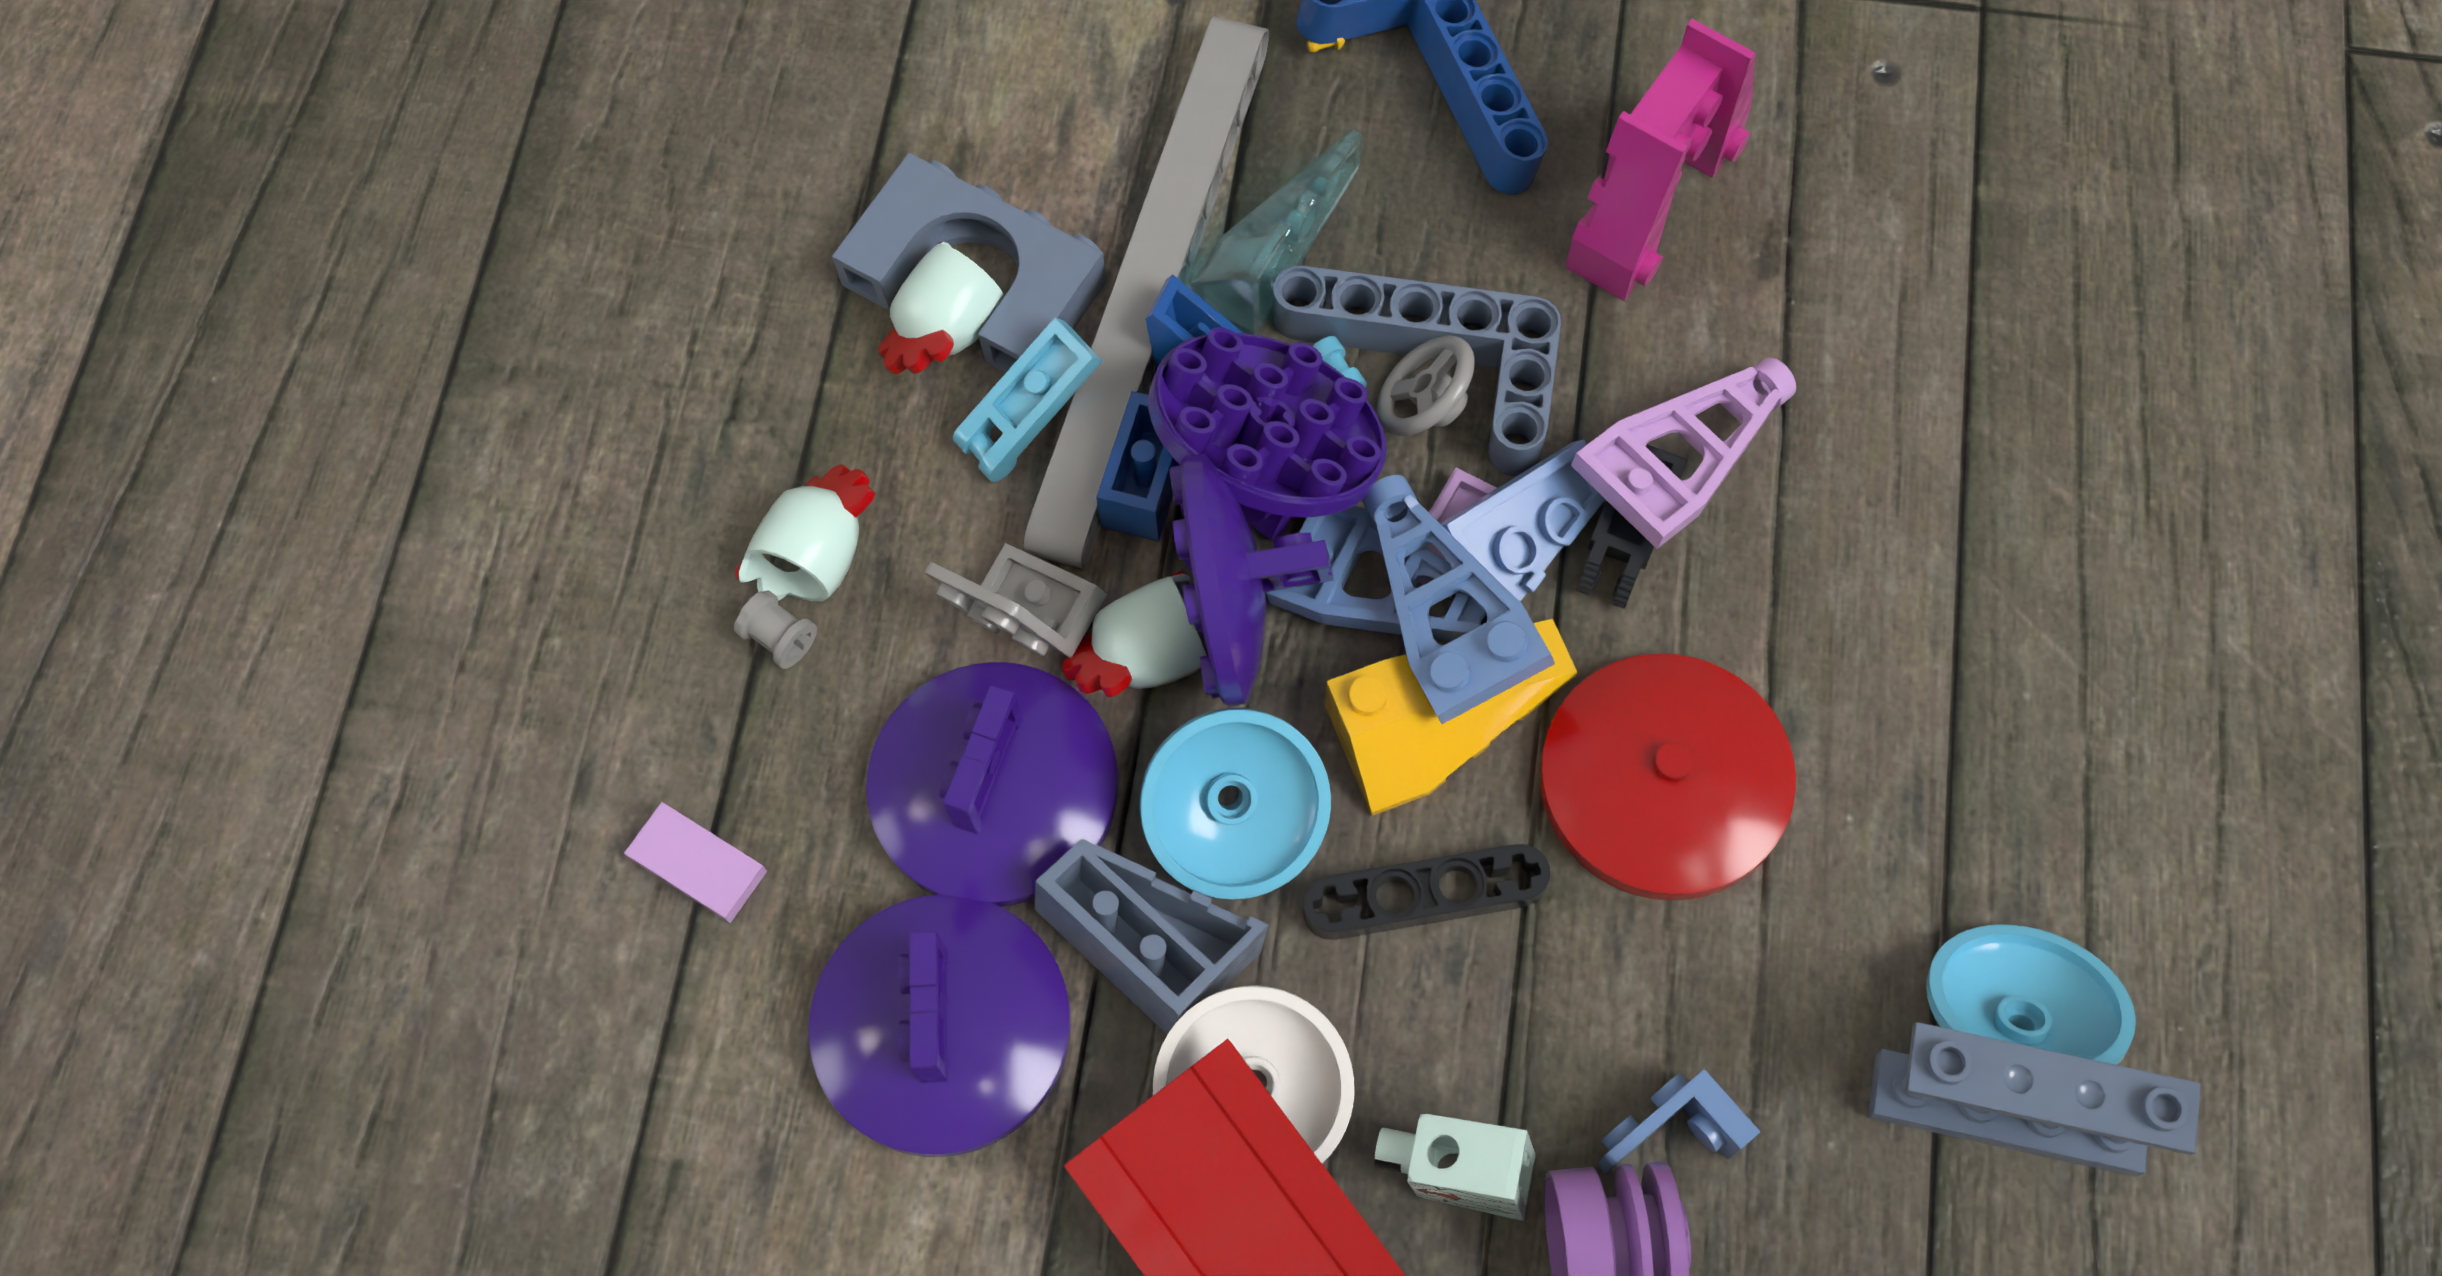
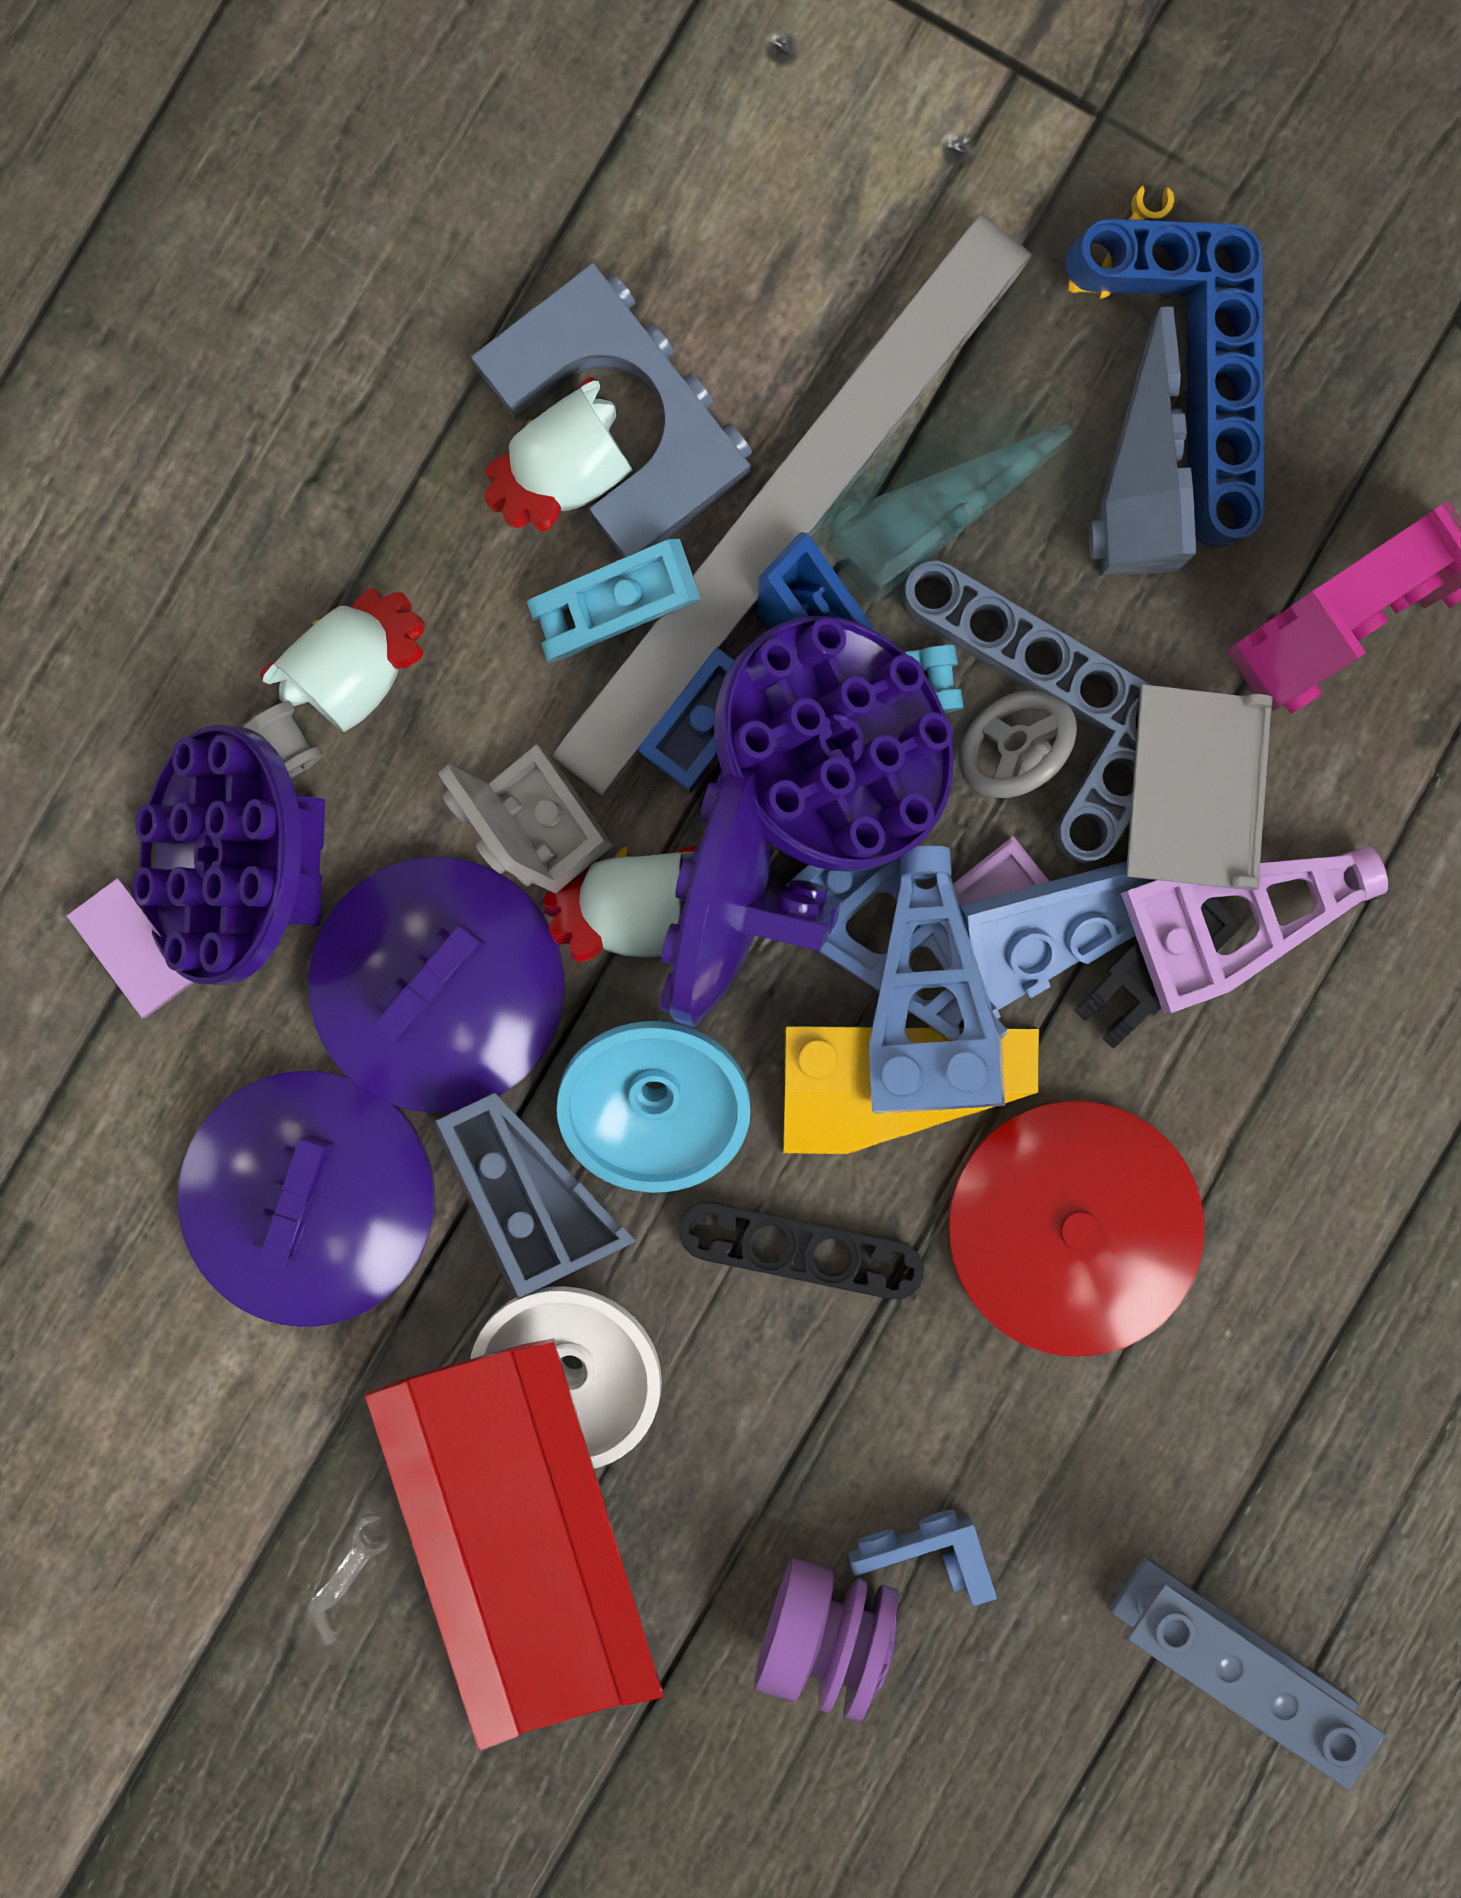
camera: 20 degrees right, 20 degrees up
light aqua torso [1375,1114,1536,1221] -> none
medium azure dish [1926,924,2136,1065] -> none
none -> dark purple bracket [132,725,325,985]
none -> sand blue wedge [1089,307,1196,576]
none -> light grey piece [1126,684,1273,890]

